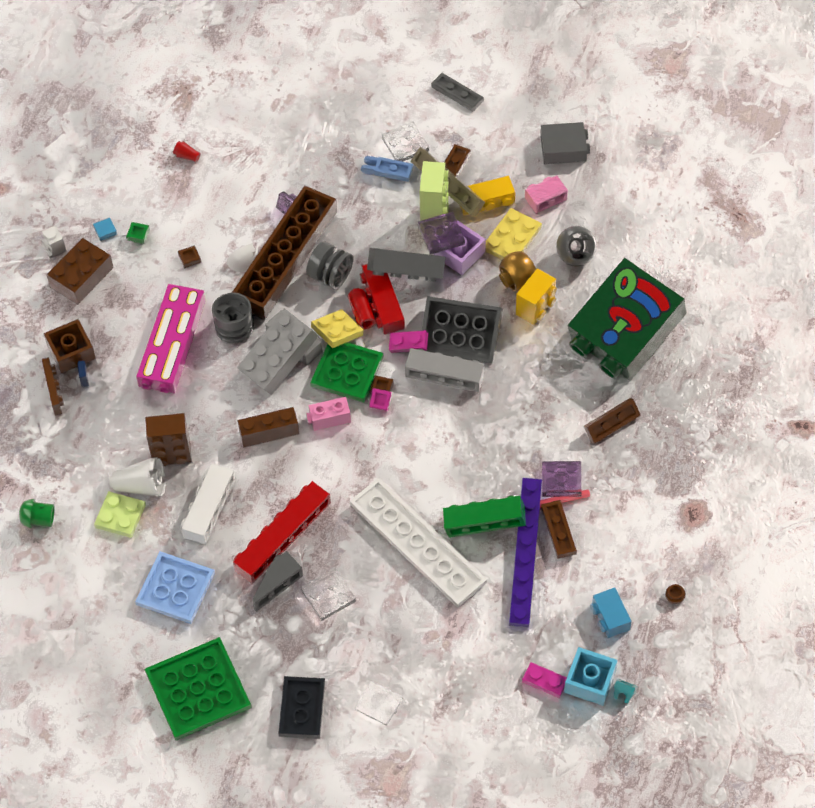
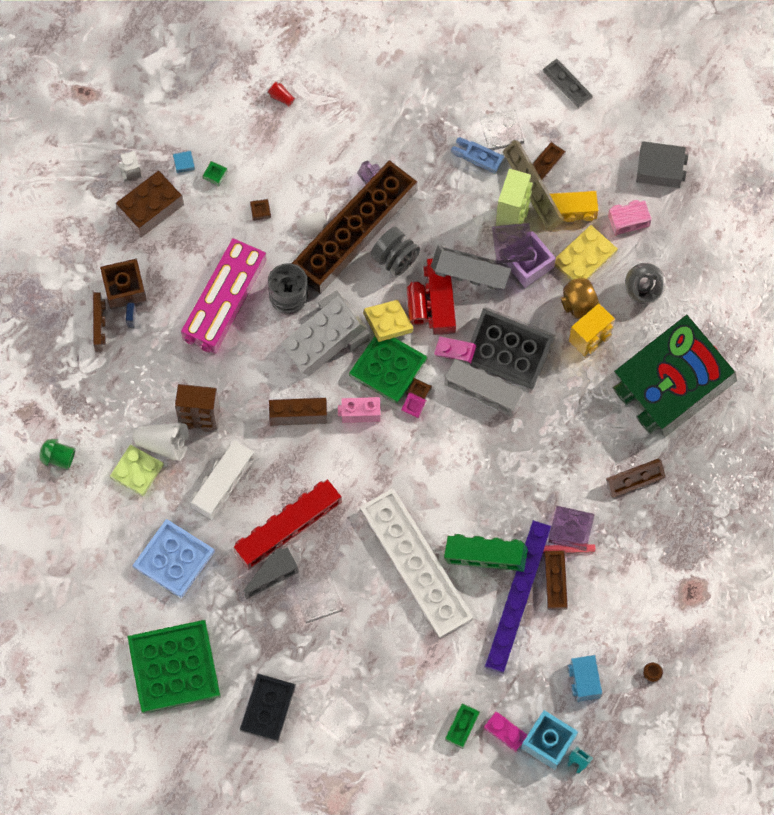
camera: 10 degrees right, 10 degrees up
none -> green plate [445,703,480,749]

